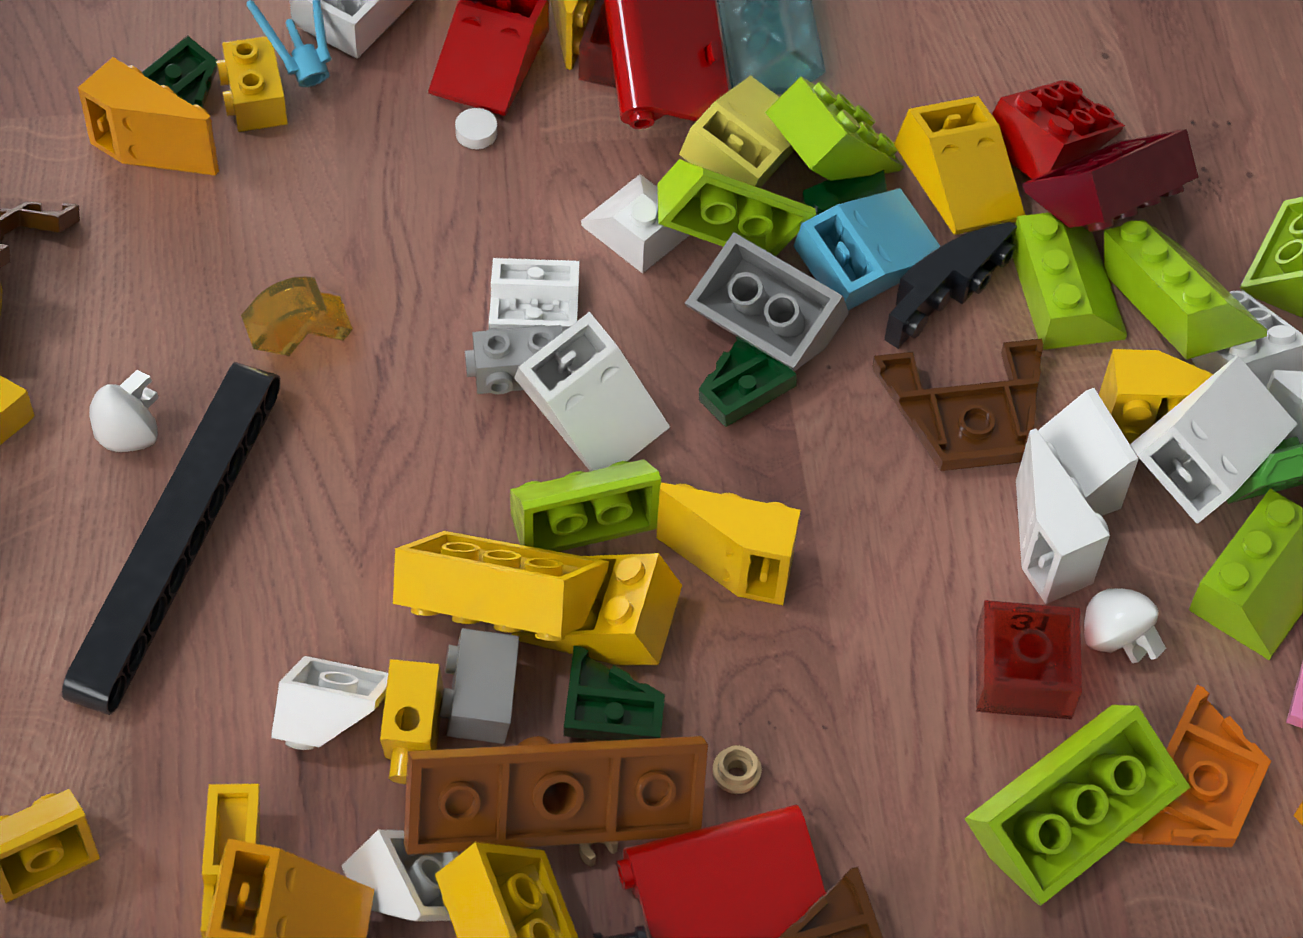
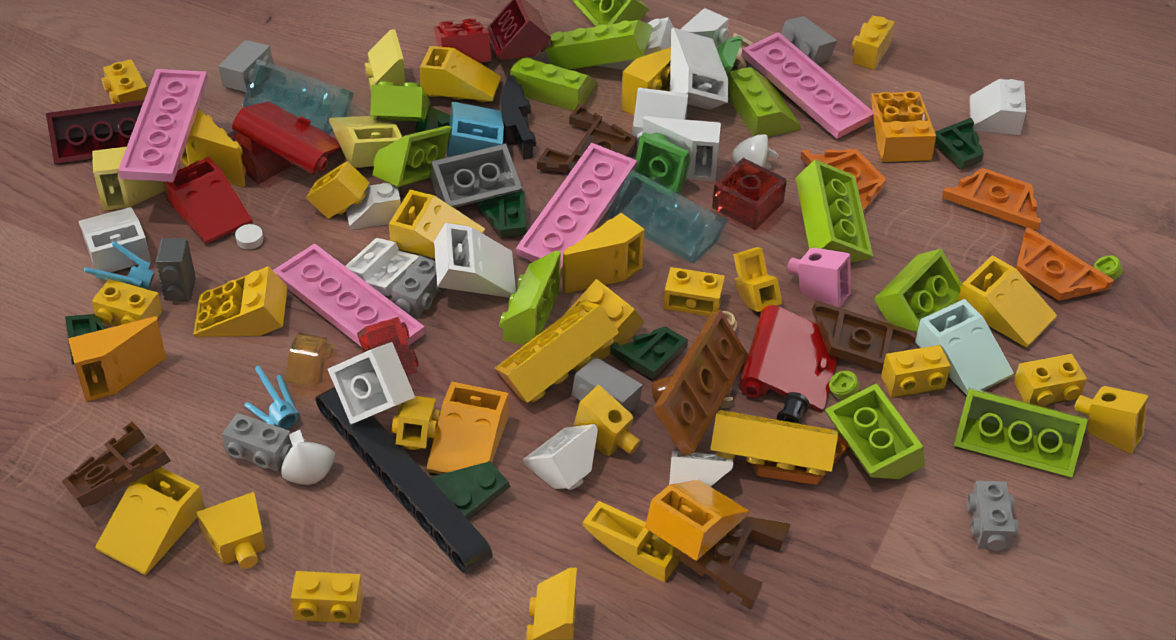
camera: 55 degrees left, 10 degrees down
none -> dark grey brick [155,238,196,301]
none -> yellow slope [193,266,288,337]
none -> light grey brick [222,413,292,472]
none -> medium azure plant [244,366,300,430]
none -> bright pink plate [273,243,425,354]
none -> yellow brick [306,161,370,219]
none -> white slope [328,342,415,424]
none -> clear red brick [357,317,419,377]
none -> light yellow slope [365,29,405,92]
none -> yellow slope [389,190,485,259]
none -> yellow brick [392,396,440,450]
none -> light orange slope [426,382,509,474]
none -> dark green wing [430,461,511,520]
none -> bright pink plate [516,143,637,274]
none -> clear light blue slope [608,169,728,263]
none -> bright green slope [631,133,690,199]
none -> yellow brick [663,267,725,316]
none -> yellow brick [733,247,783,312]
none -> bright pink torso [787,248,851,308]

